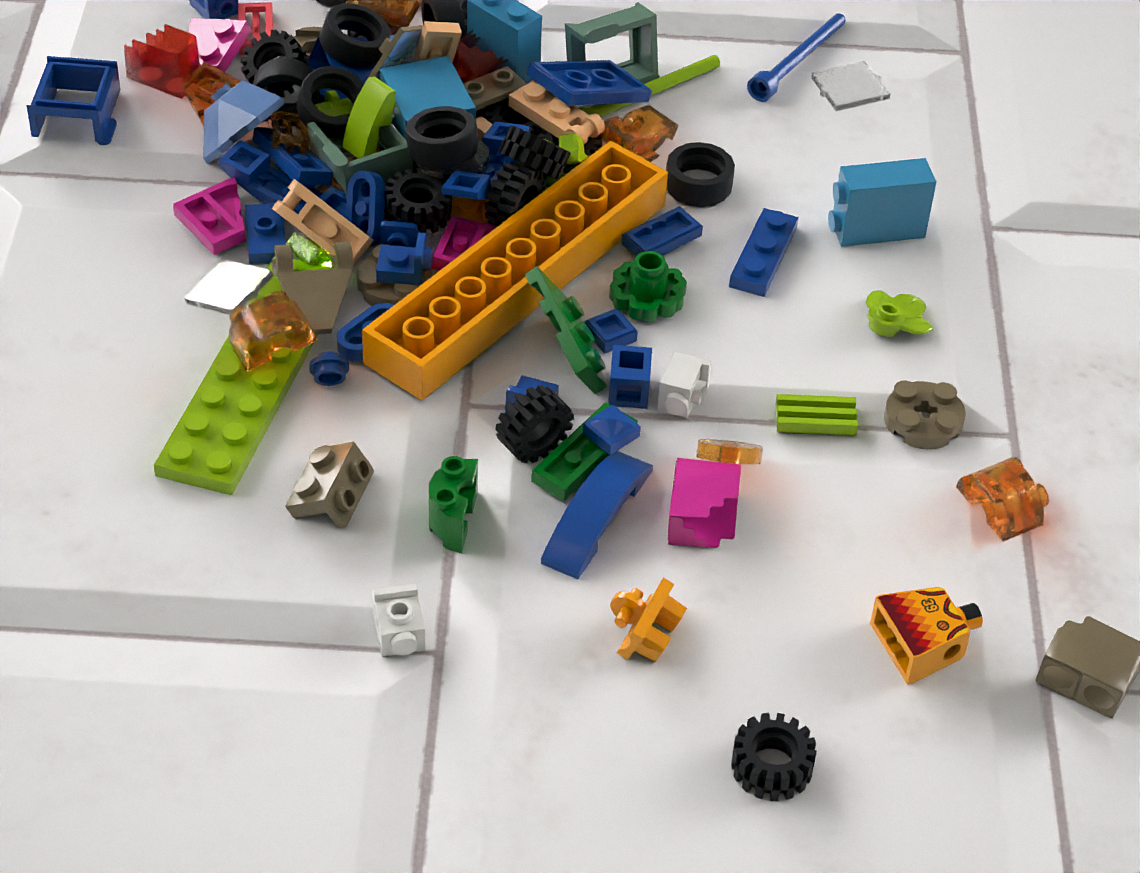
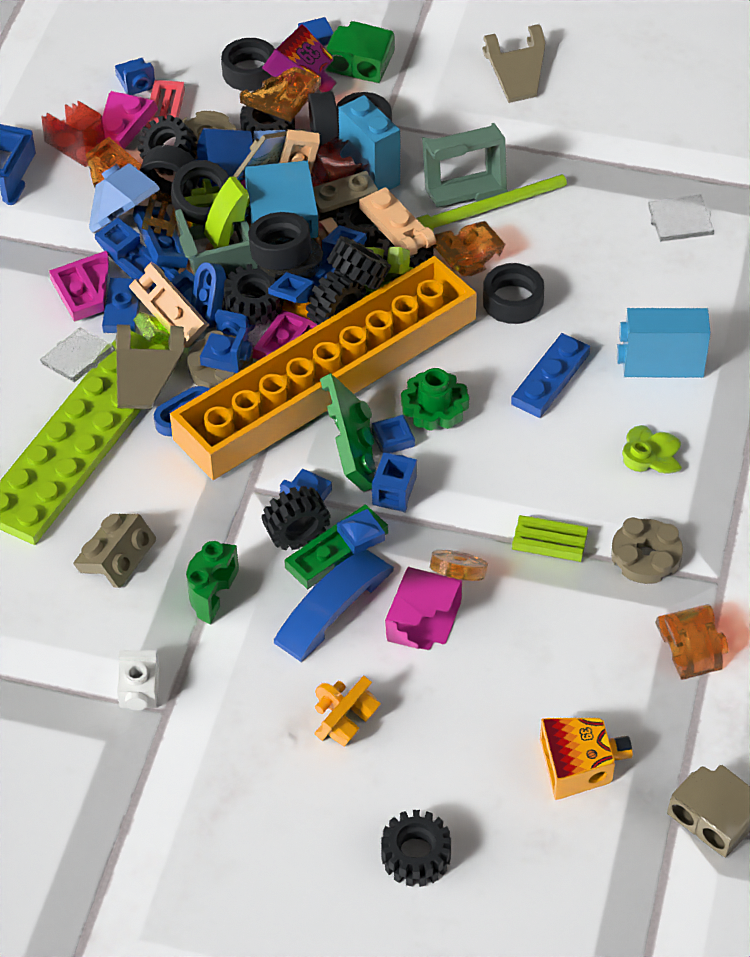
camera: 15 degrees right, 5 degrees up
clear orange cylinder [229,291,319,372] -> none
blue plate [309,351,349,386] -> none
black tyre [319,3,391,68] -> none
blue tile [527,60,652,106] -> none
blue plate [622,206,703,256] -> none
white brick [657,351,712,418] -> none
blue piece [747,13,846,102] -> none

